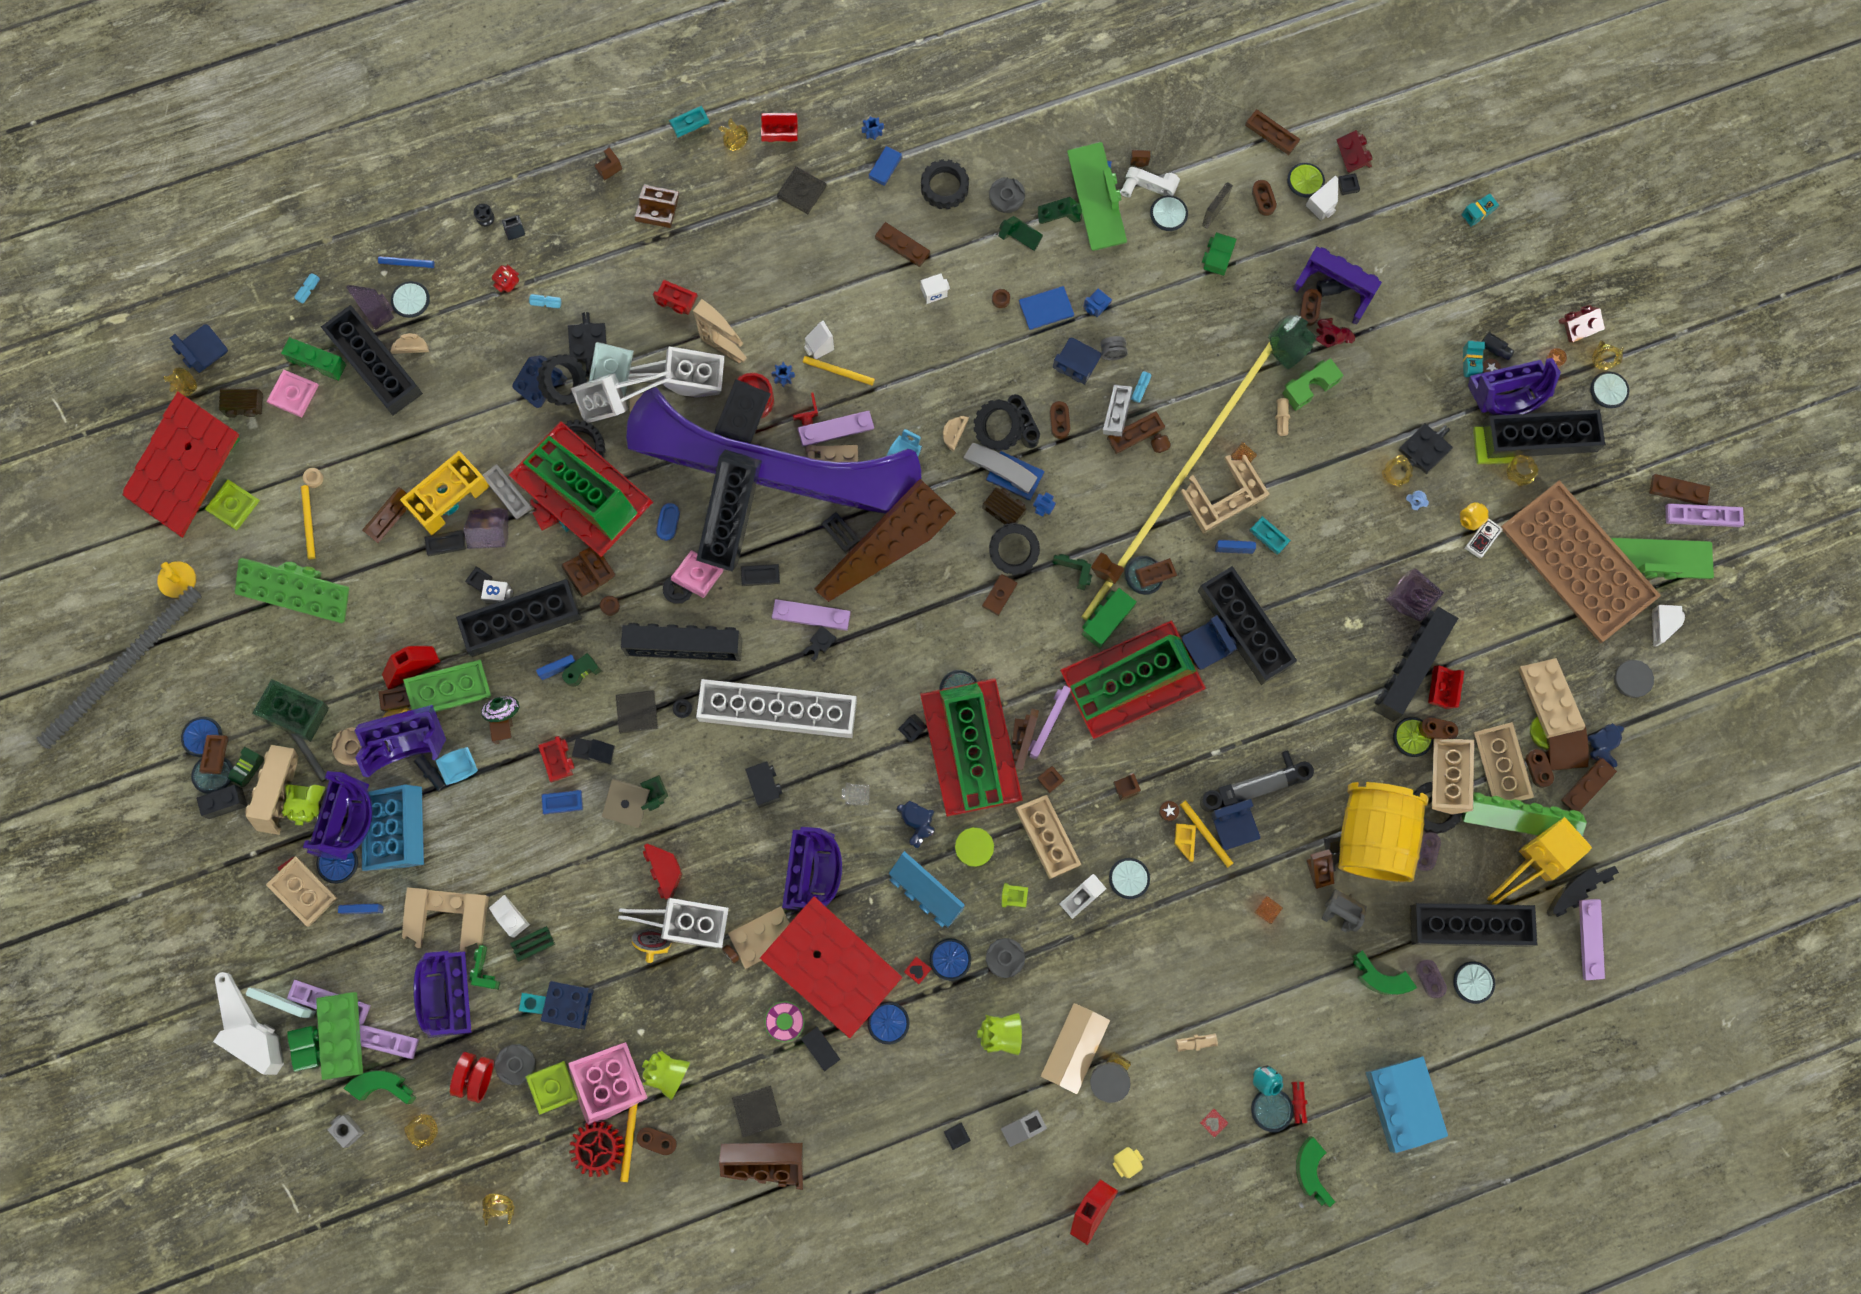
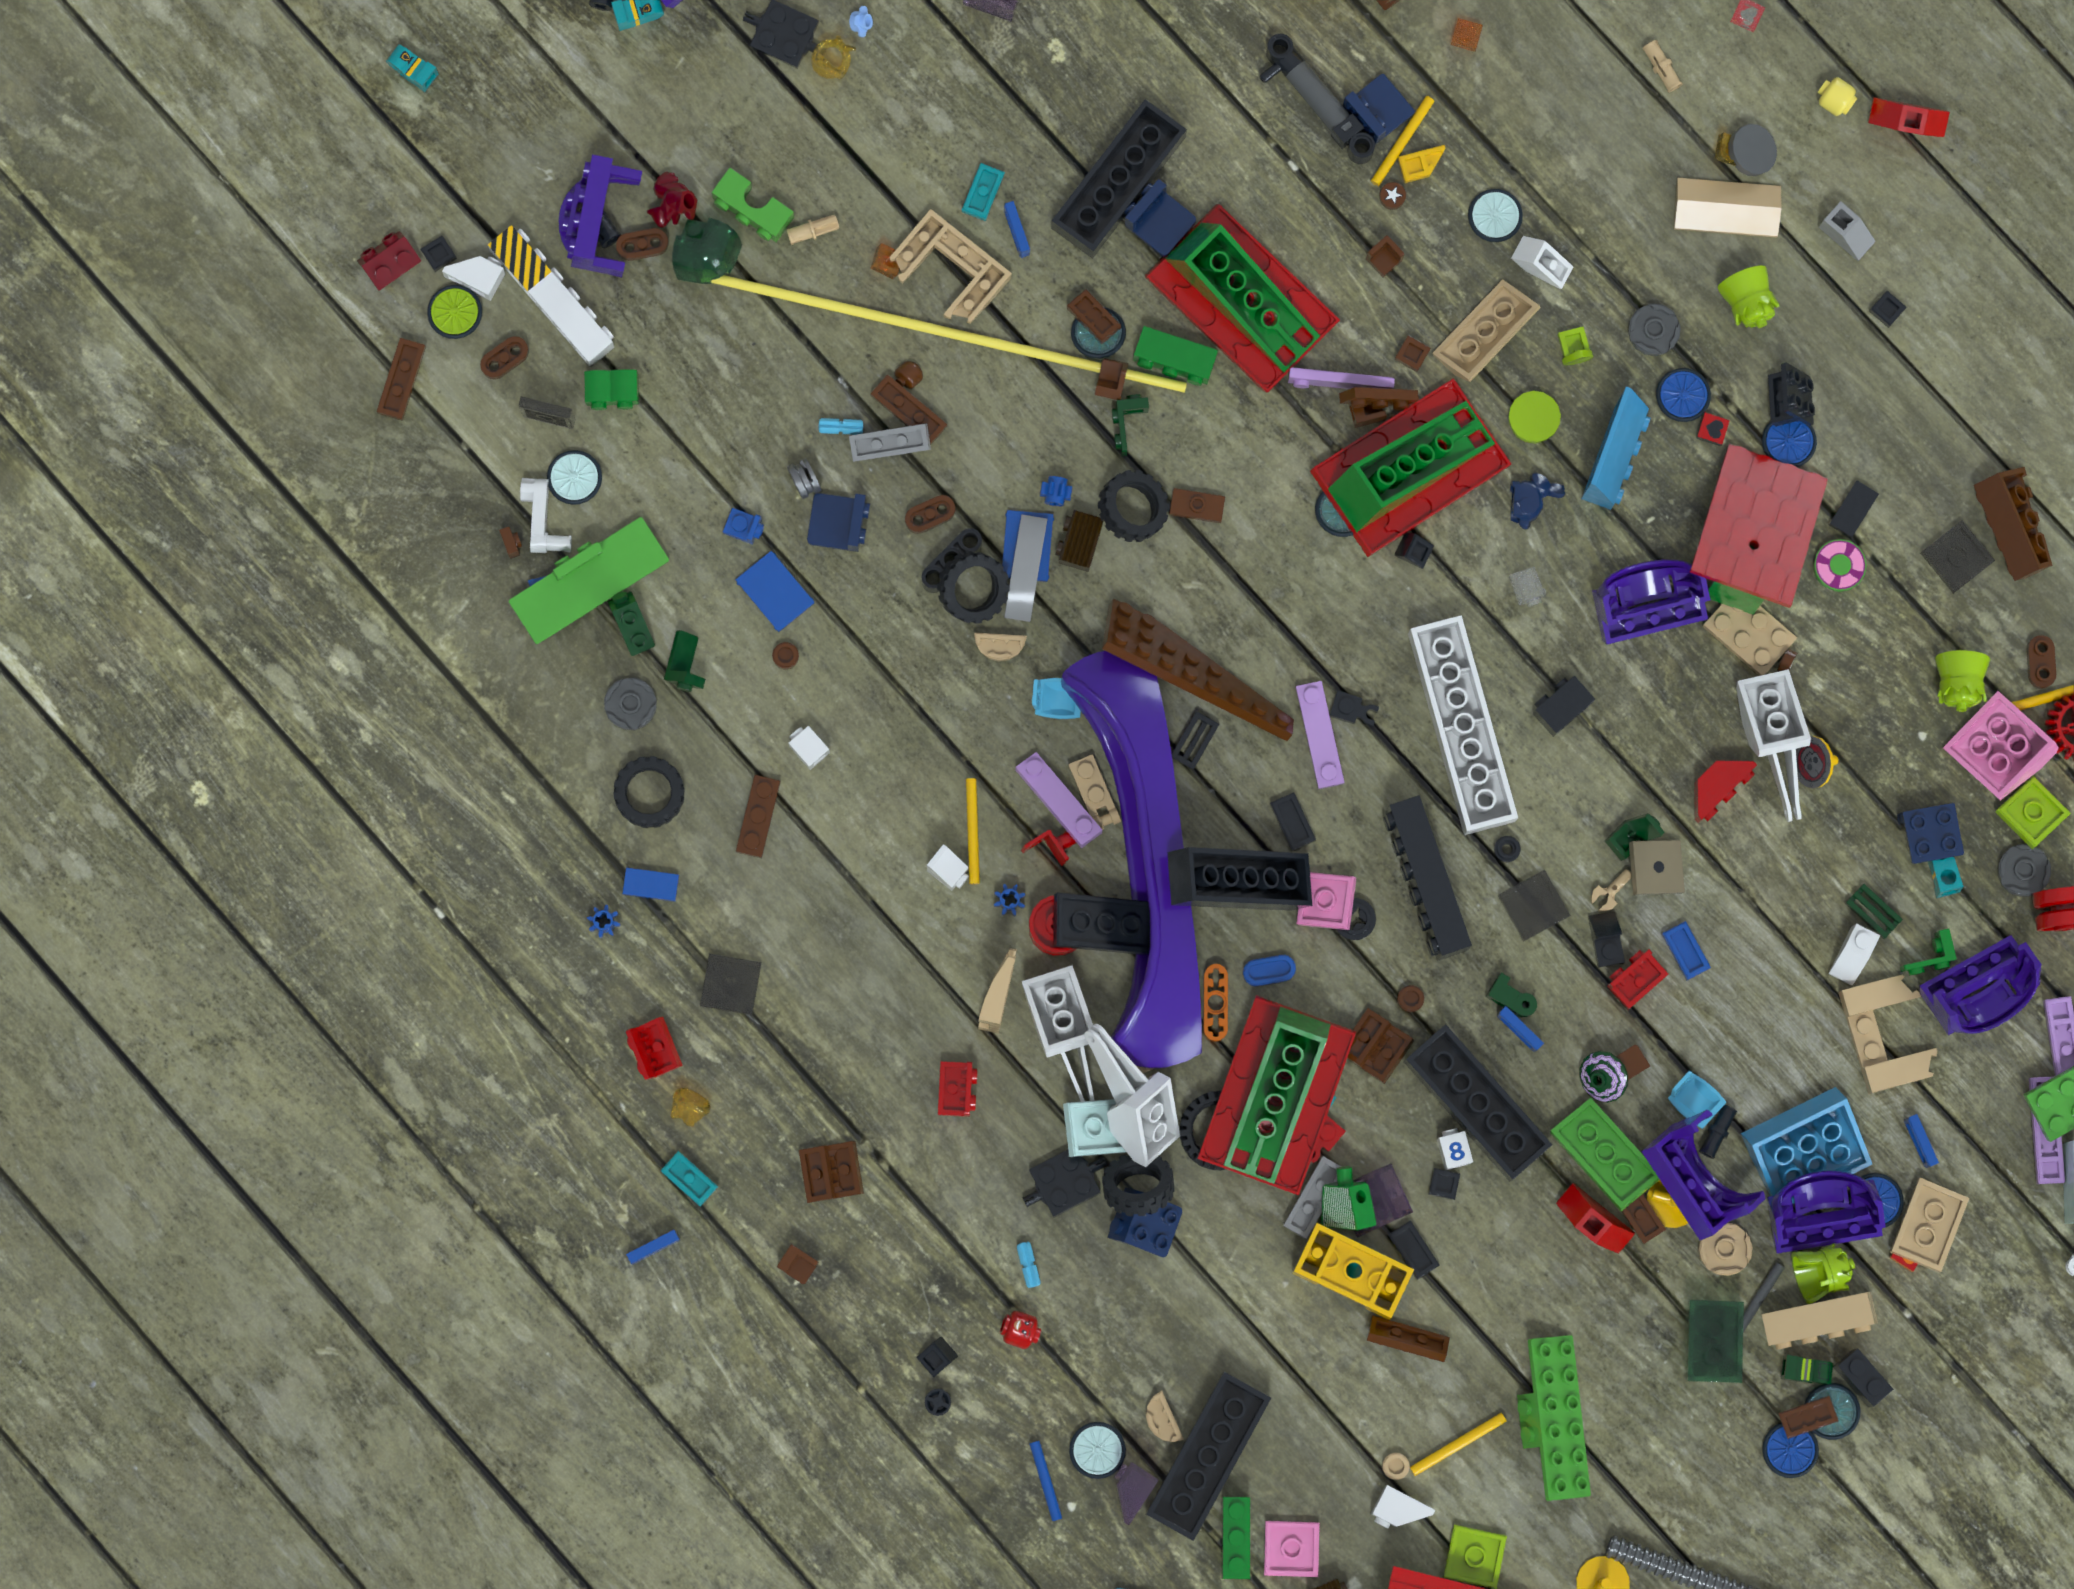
camera: 115 degrees left, 5 degrees up
none -> white brick [488,225,614,367]
none -> blue tile [626,1230,680,1265]
none -> orange beam [1203,964,1228,1042]
none -> green torso [1321,1167,1376,1230]
none -> white slope [1371,1485,1435,1529]
none -> tan bar [1591,869,1632,912]
none -> black bracket [1768,362,1815,427]

